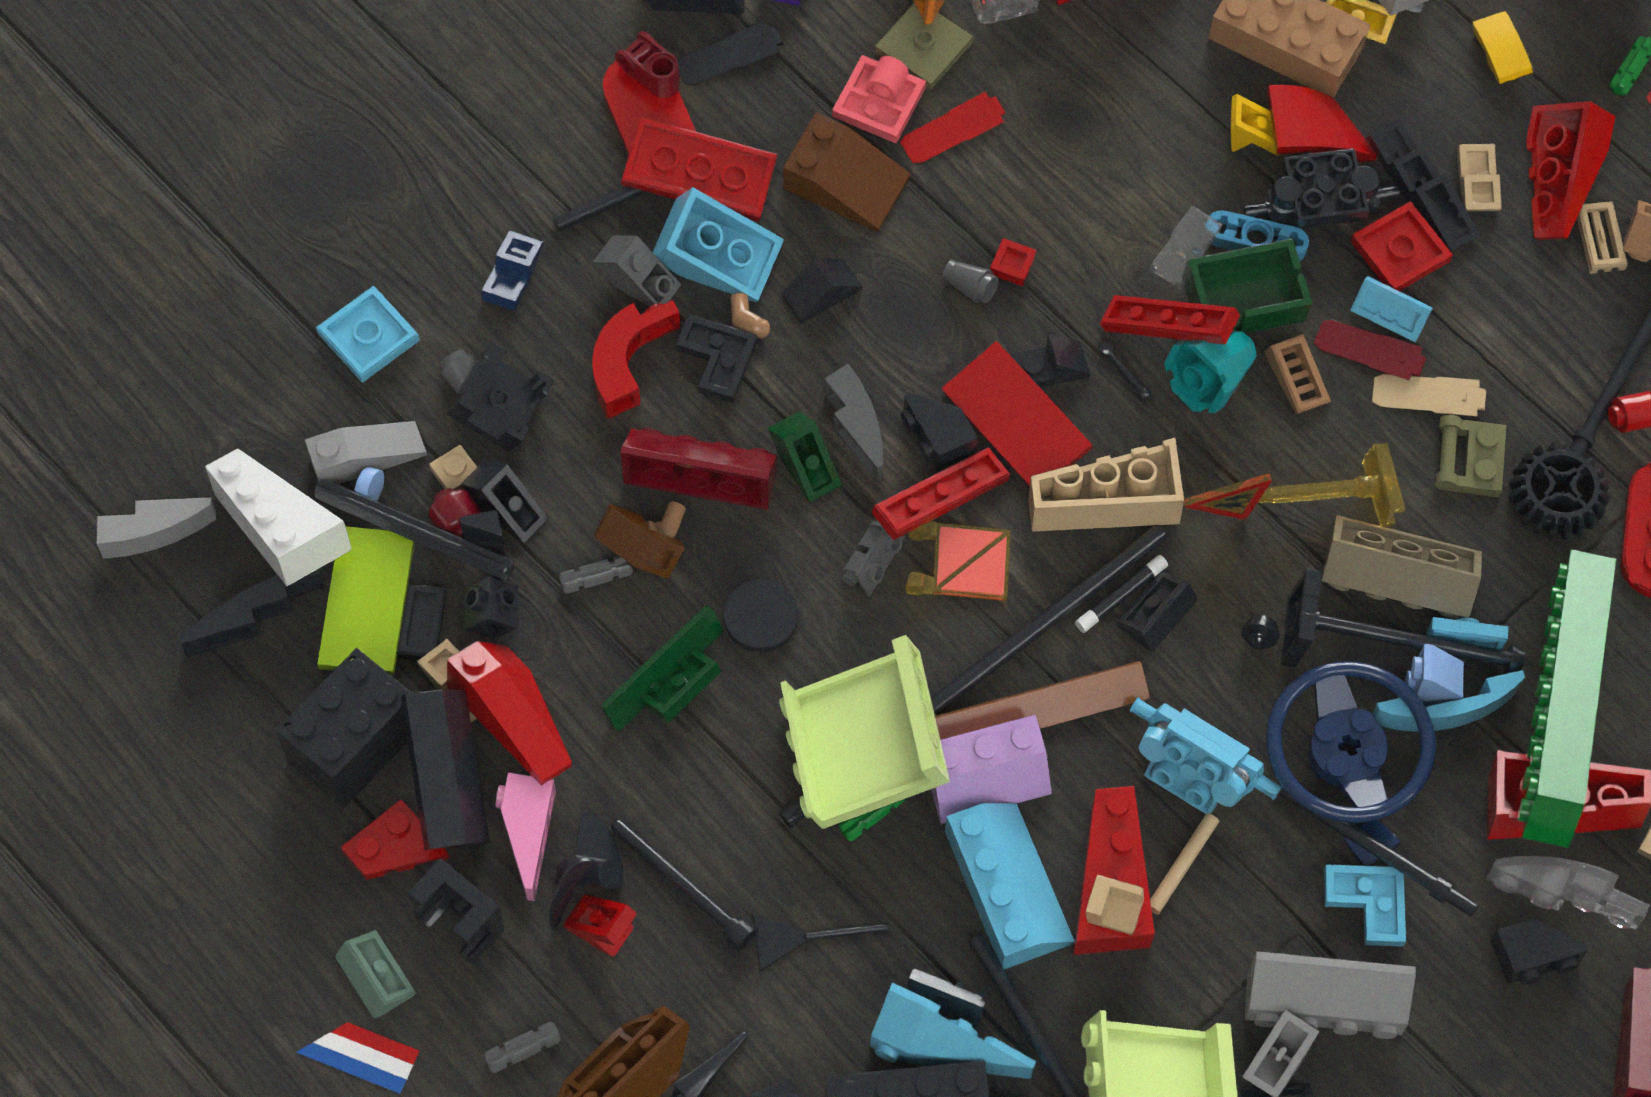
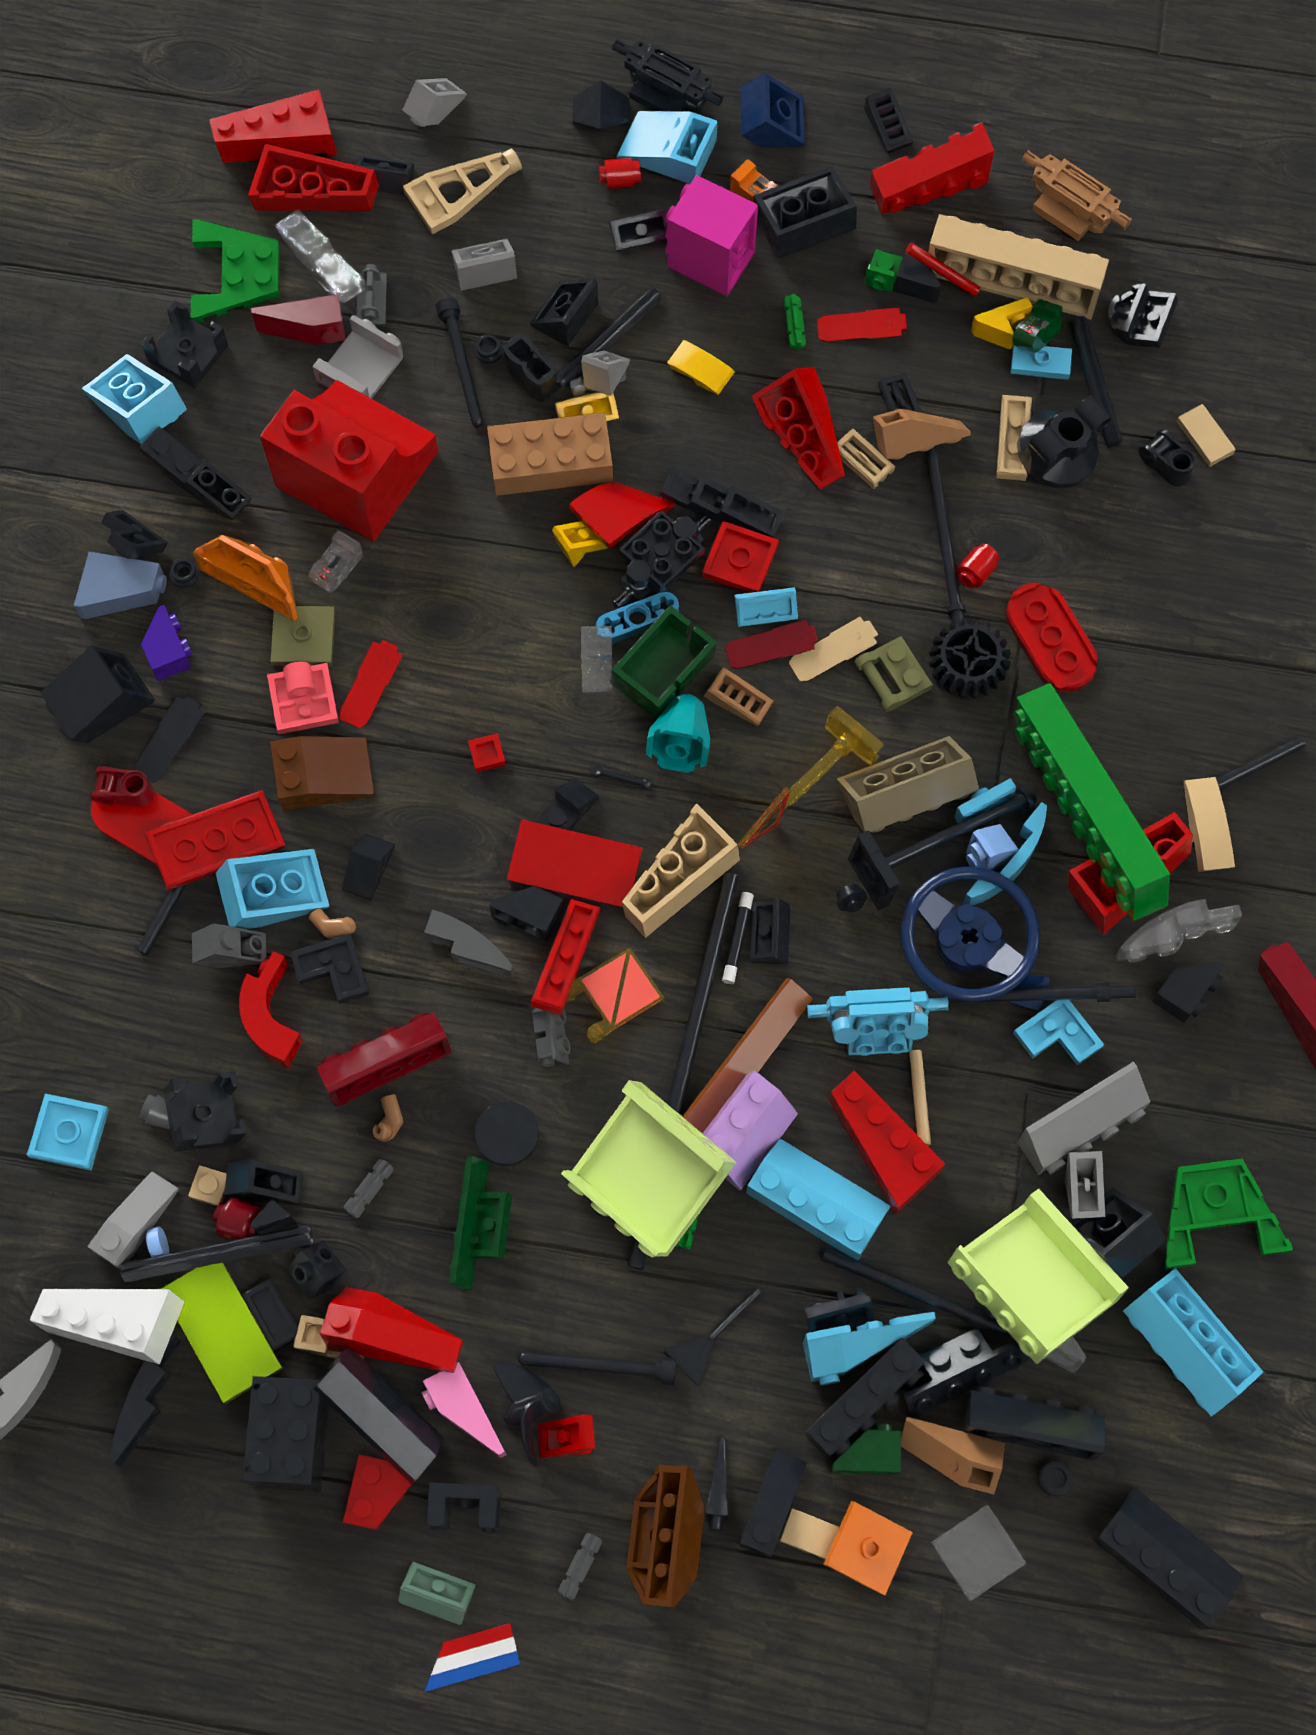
camera: 35 degrees left, 5 degrees up
dark blue slope [481,231,543,311] -> none
reddish brown slope [594,504,685,579] -> none
dark green slope [768,411,842,502] -> none
dark grey cone [942,260,998,303] -> none
tan panel [1086,875,1144,935] -> none
red tile [1100,295,1240,345] -> none
tan slope [1457,144,1501,211] -> none

